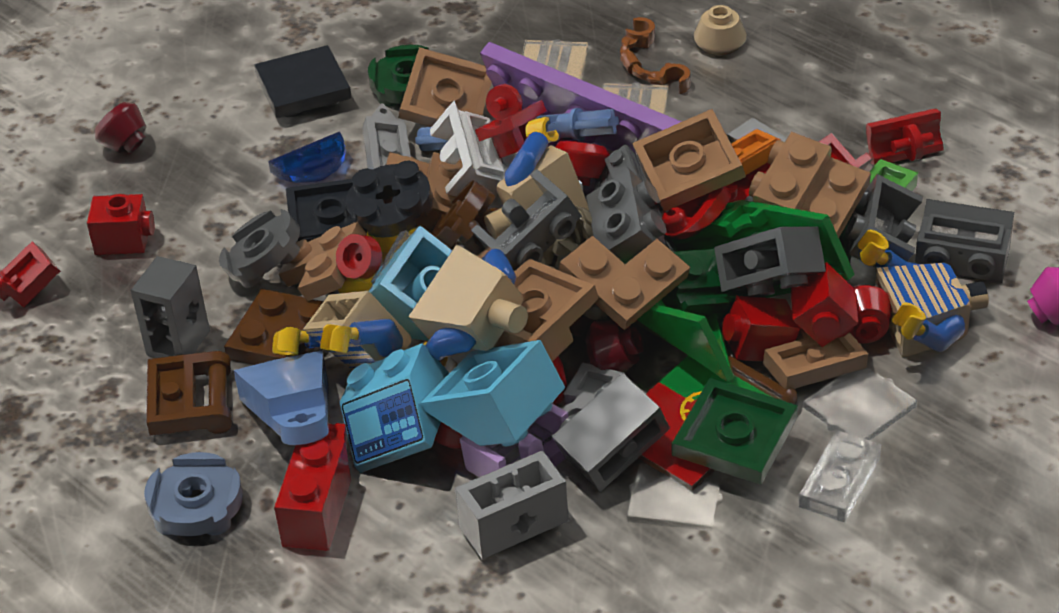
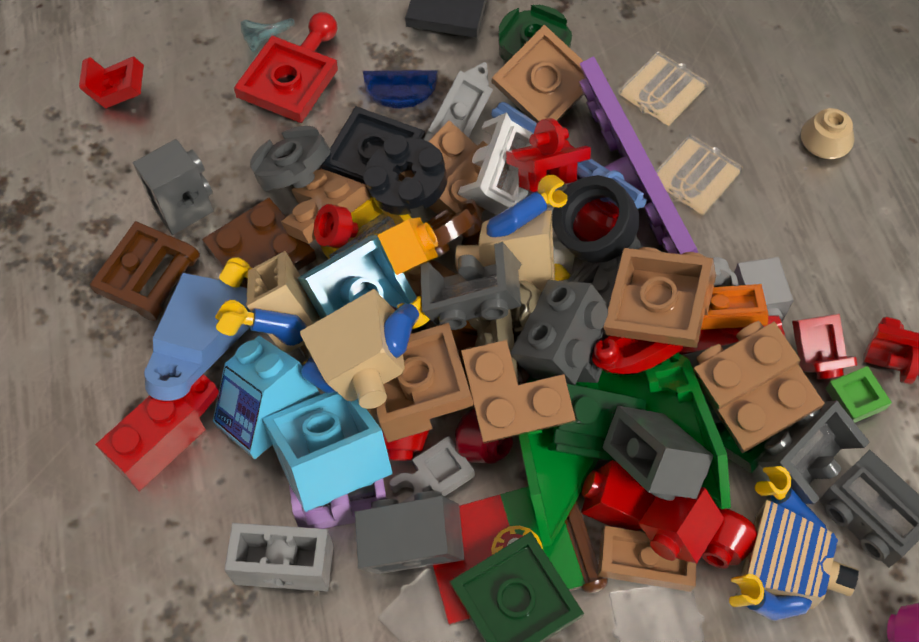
camera: 30 degrees right, 20 degrees up
red brick [87,194,155,255] -> none
sand blue plate [144,452,243,536] -> none
dark orange piece [620,17,691,94] -> none
none -> red plate [234,12,338,123]
none -> clear light blue piece [240,18,295,52]
none -> light orange plate [377,217,439,275]
none -> black tyre [552,175,639,263]

